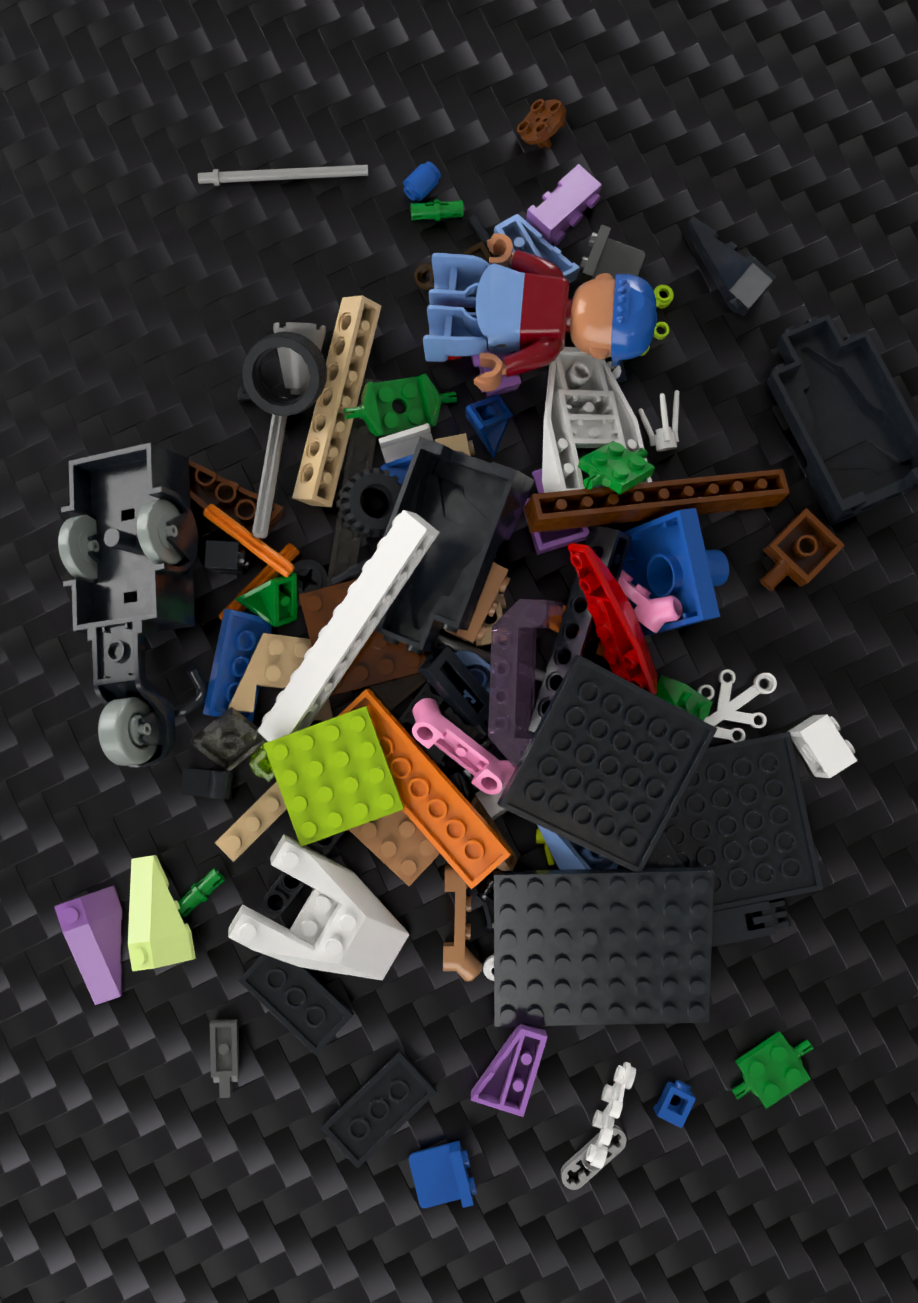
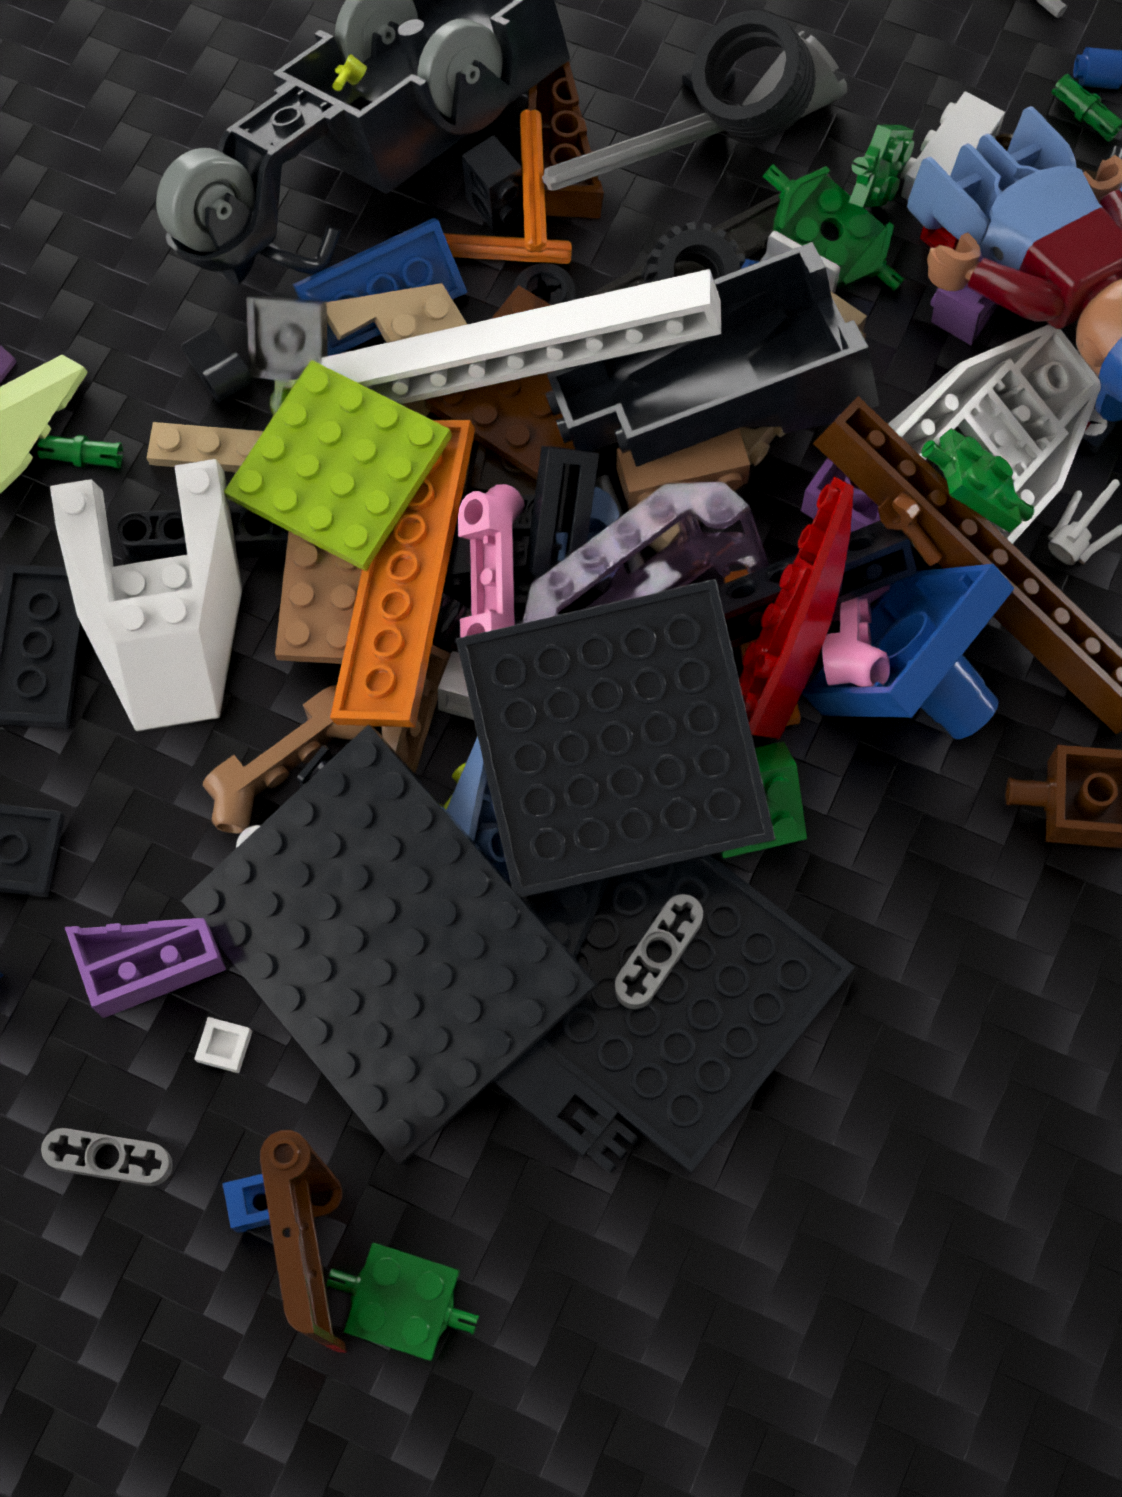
camera: 55 degrees right, 15 degrees down
green slope [235,572,297,628] -> none
tan brick [292,295,381,507] -> none
blue slope [465,394,513,459] -> none
white plant [586,1062,636,1169] -> none
white plant [697,669,777,743] -> none
white brick [787,714,857,778] -> none
none -> white plate [195,1017,252,1073]
none -> reddish brown piece [260,1130,347,1352]
none -> neon yellow hand [333,54,367,91]
none -> light grey beam [615,894,703,1009]
none -> green plate [849,125,915,208]
none -> dark orange bar [878,492,942,566]
none -> white brick [901,91,1005,200]

